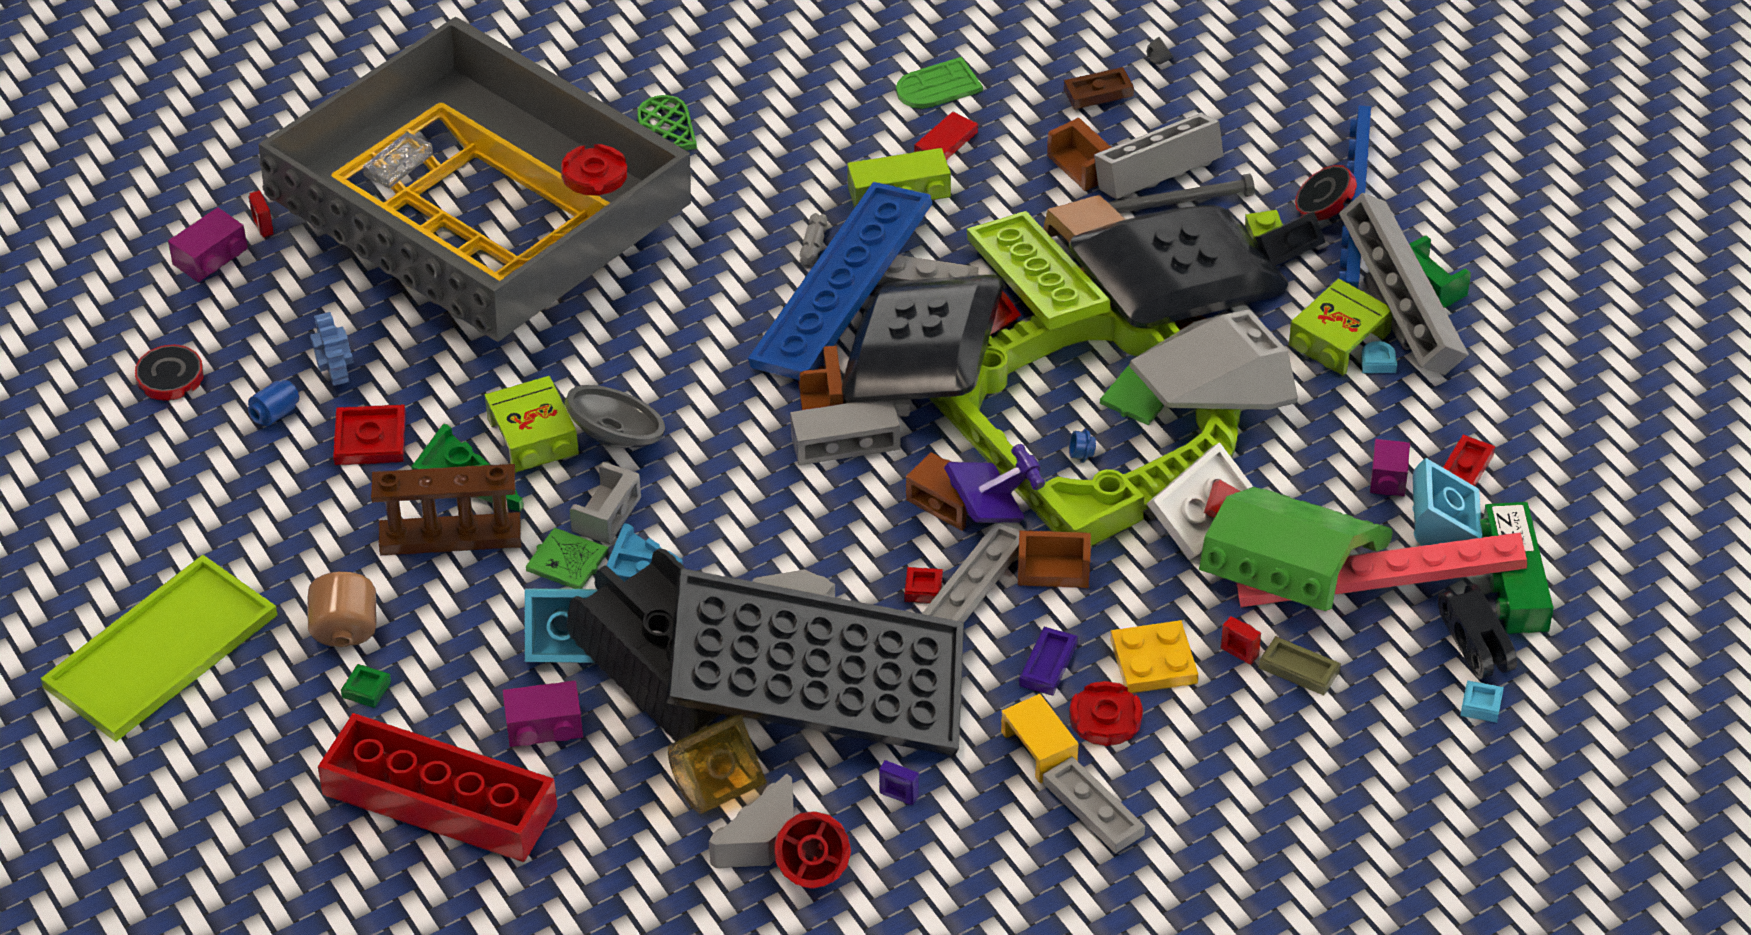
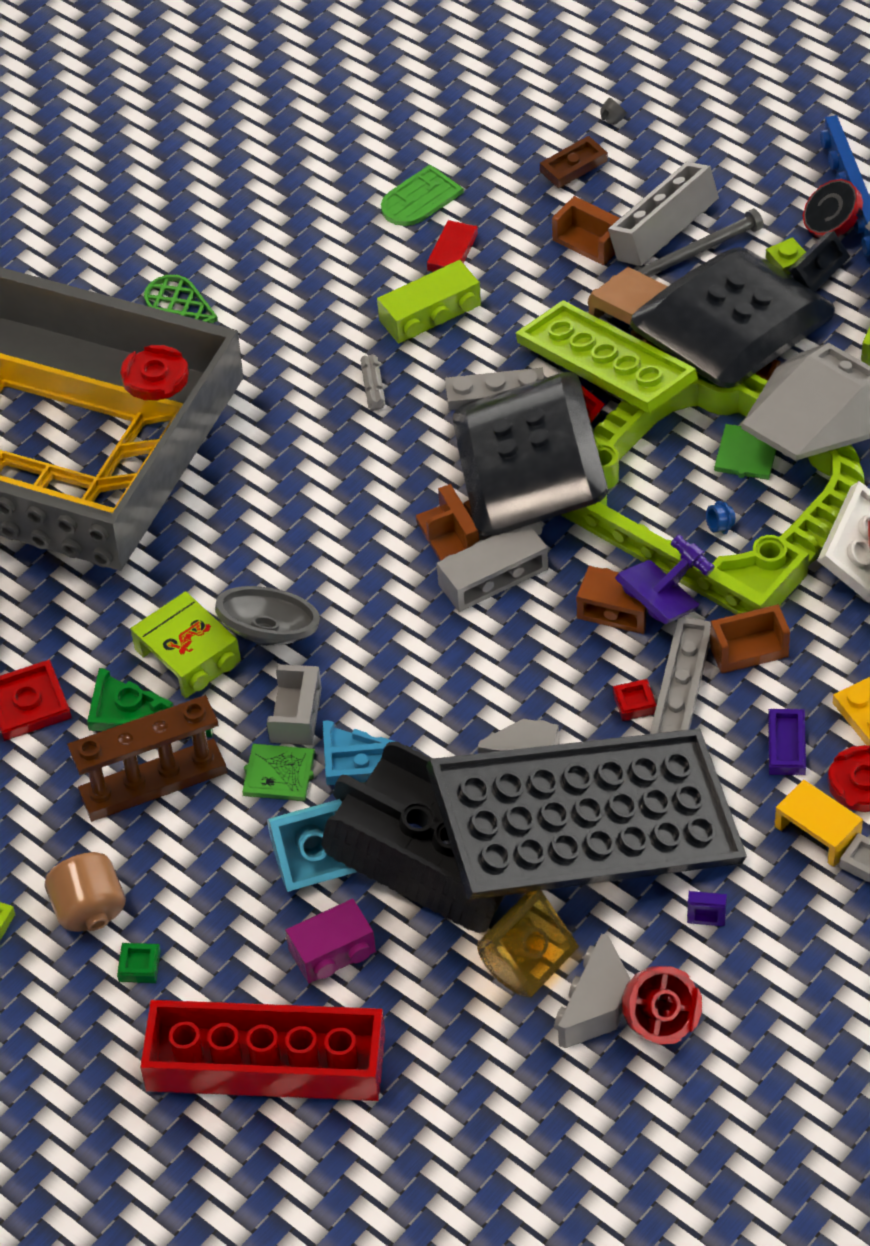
camera: 15 degrees left, 5 degrees up
blue plate [748,182,932,380] -> none

